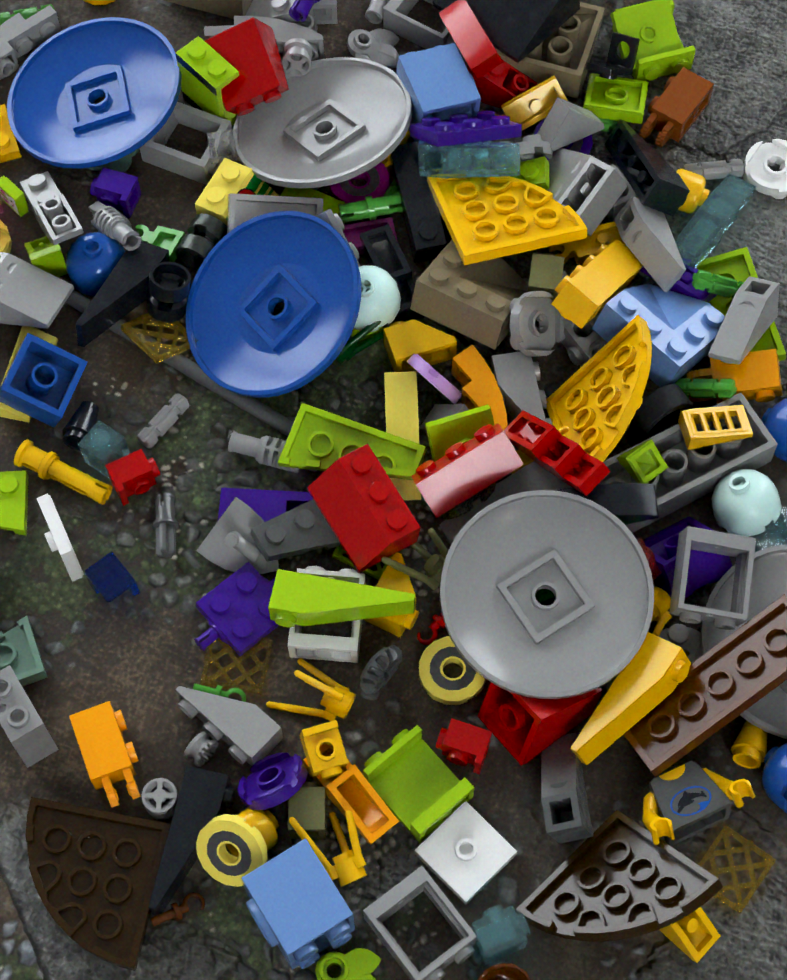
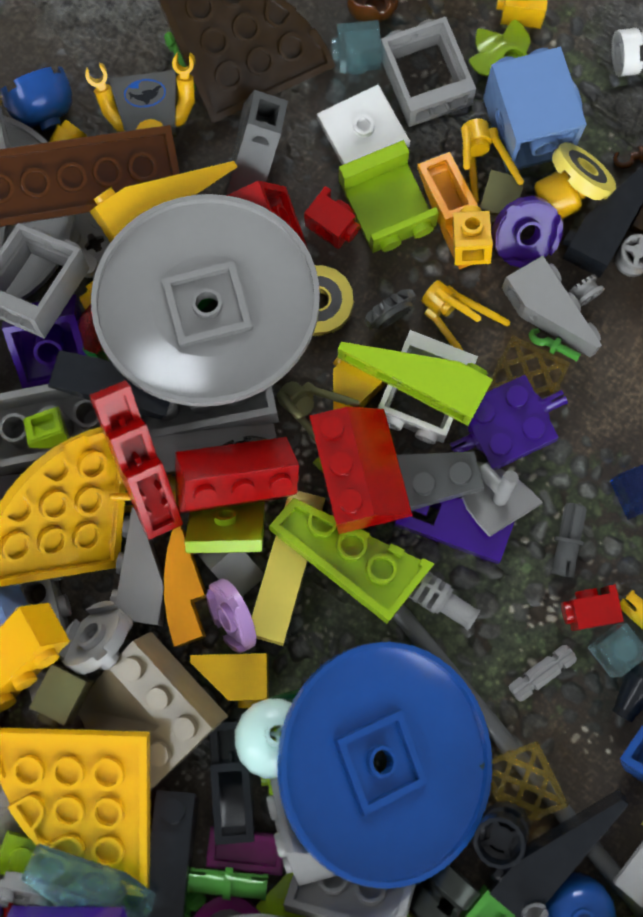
camera: 160 degrees left, 15 degrees up
red hand [417,613,446,645] -> none
clear yellow window [698,825,776,914] -> none

